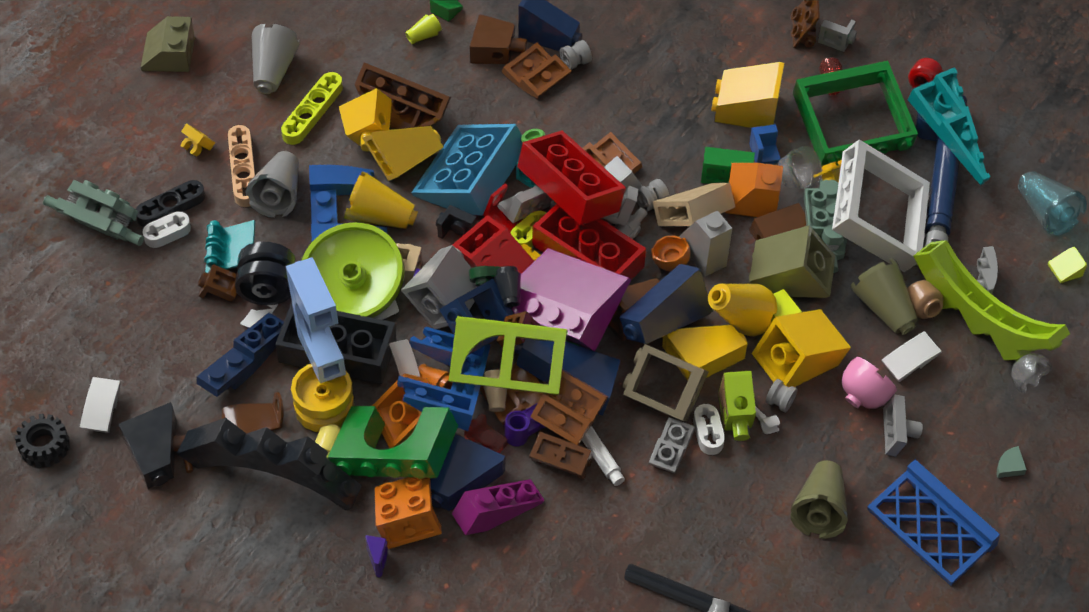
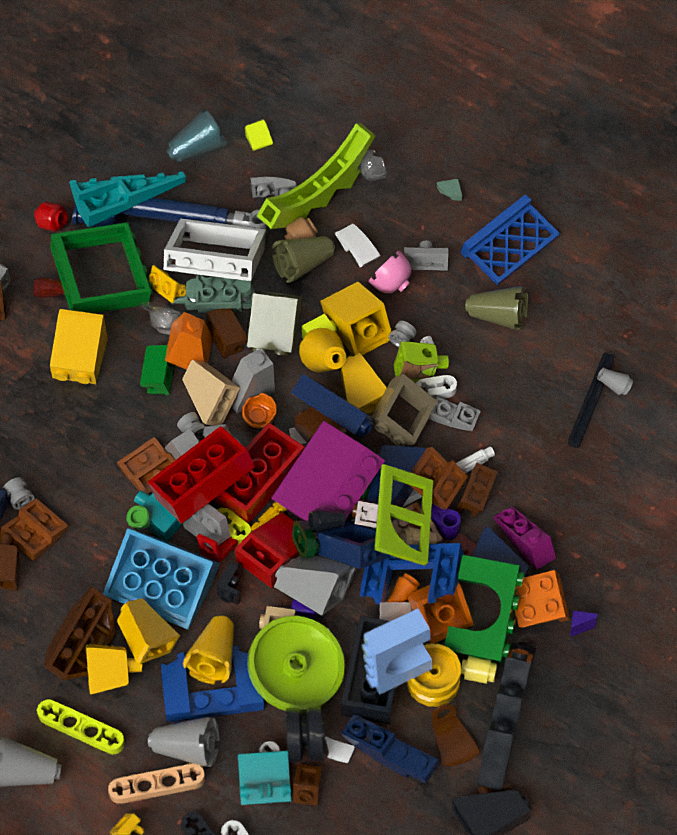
camera: 90 degrees left, 5 degrees up
blue panel [749,124,780,164] -> none

